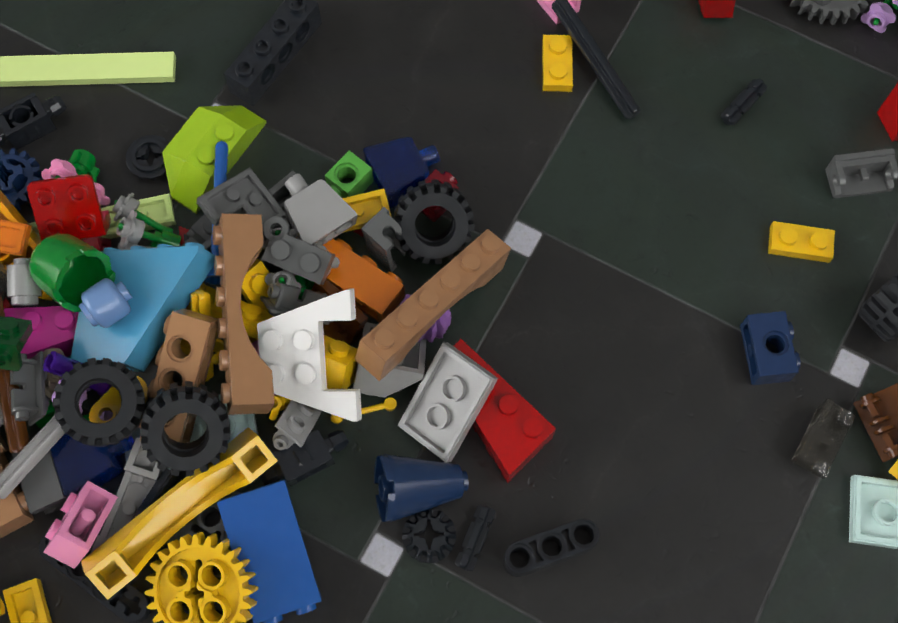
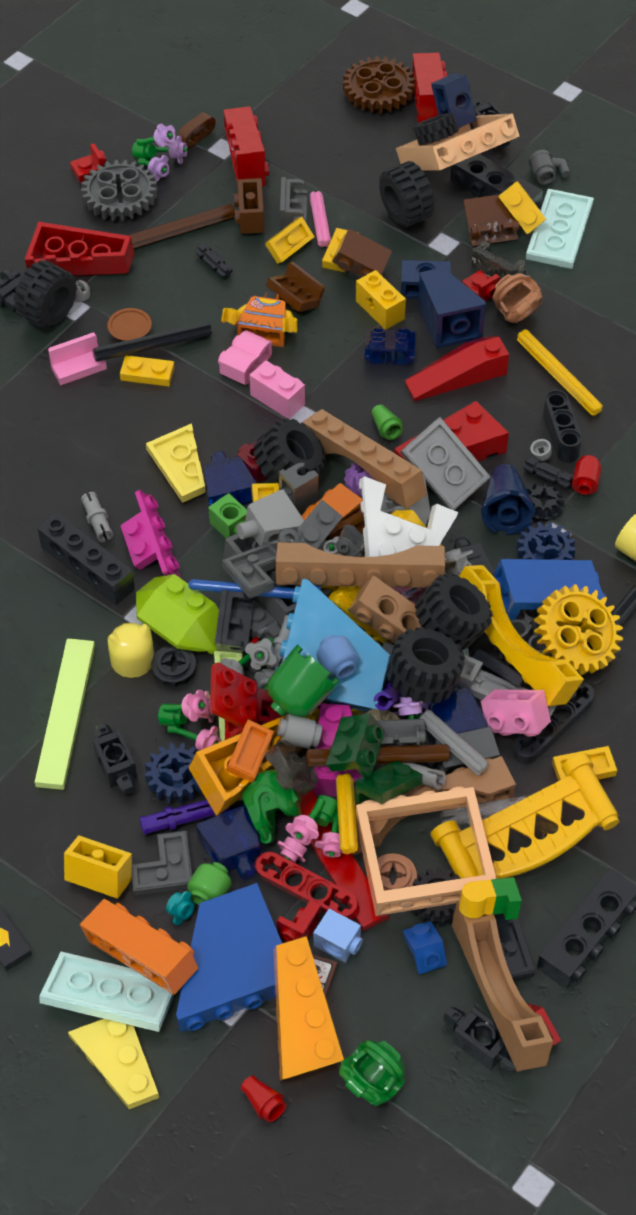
camera: 80 degrees left, 15 degrees down
none -> light grey pin [81,492,114,542]
none -> dark orange piece [107,308,152,341]
none -> light yellow piece [108,623,154,678]
none -> dark pink bracket [120,489,181,578]
none -> reddish brown axle [127,204,235,249]
none -> light yellow wing [146,423,206,503]
none -> black hinge [215,589,254,654]
none -> bright pink brick [218,330,272,385]
none -> torso [221,291,297,347]
none -> reddish brown brick [234,178,264,234]
none -> bright pink brick [249,361,305,419]
none -> yellow plate [265,217,315,264]
none -> reddish brown bracket [266,262,325,312]
none -> bright pink axle [310,191,331,247]
none -> reddish brown brick [332,228,392,278]
none -> yellow brick [356,270,406,330]
none -> clear blue hinge [364,328,415,364]
none -> bright green cone [371,405,403,440]
none -> red wedge [405,336,509,402]
none -> dark blue slope [418,267,486,349]
none -> red bracket [462,270,500,301]
none -> nougat helmet [493,273,543,323]
none -> yellow axle [517,329,603,416]
none -> dark blue gear [517,522,576,560]
none -> light grey hinge [530,439,552,462]
none -> red brick [572,455,602,495]

